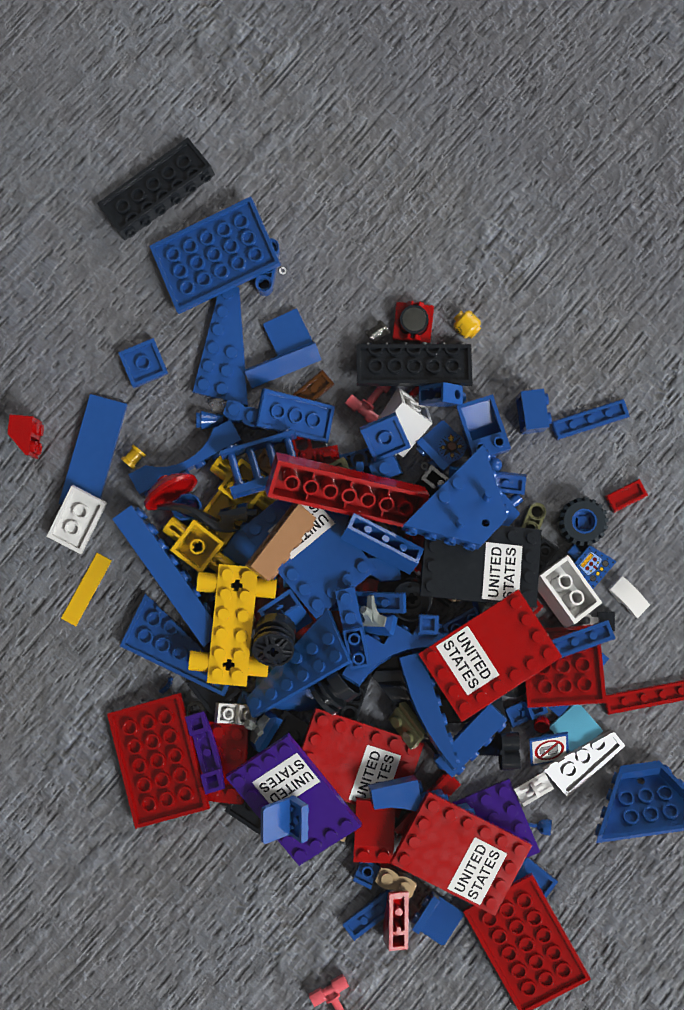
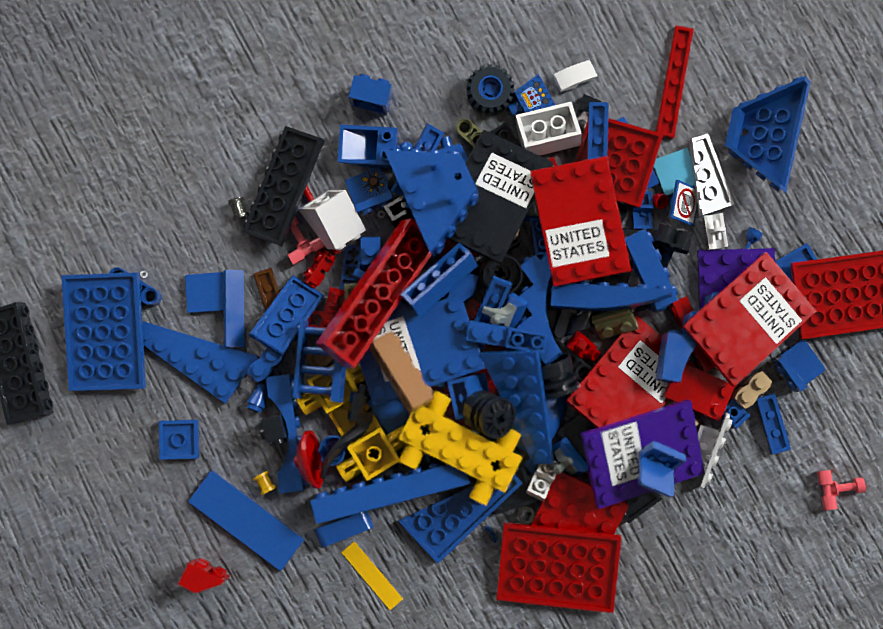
camera: 70 degrees left, 0 degrees up
white plate [46,485,107,554] -> none
dark purple slope [185,711,225,794] -> none
blue plate [360,412,411,463] -> none
red slope [383,891,409,951] -> none
piece [393,301,434,344] -> none
blue tile [418,614,439,636] -> none
blue torso [419,382,466,407] -> none
yellow head [453,310,481,339] -> none
blue tile [551,399,630,440] -> none
red tile [605,479,648,513] -> none
none -> black brick [260,415,288,445]
none -> red hinge [302,249,336,289]
none -> blue beam [314,511,374,548]
none -> red hips [567,331,601,363]
none -> white bracket [697,413,732,489]

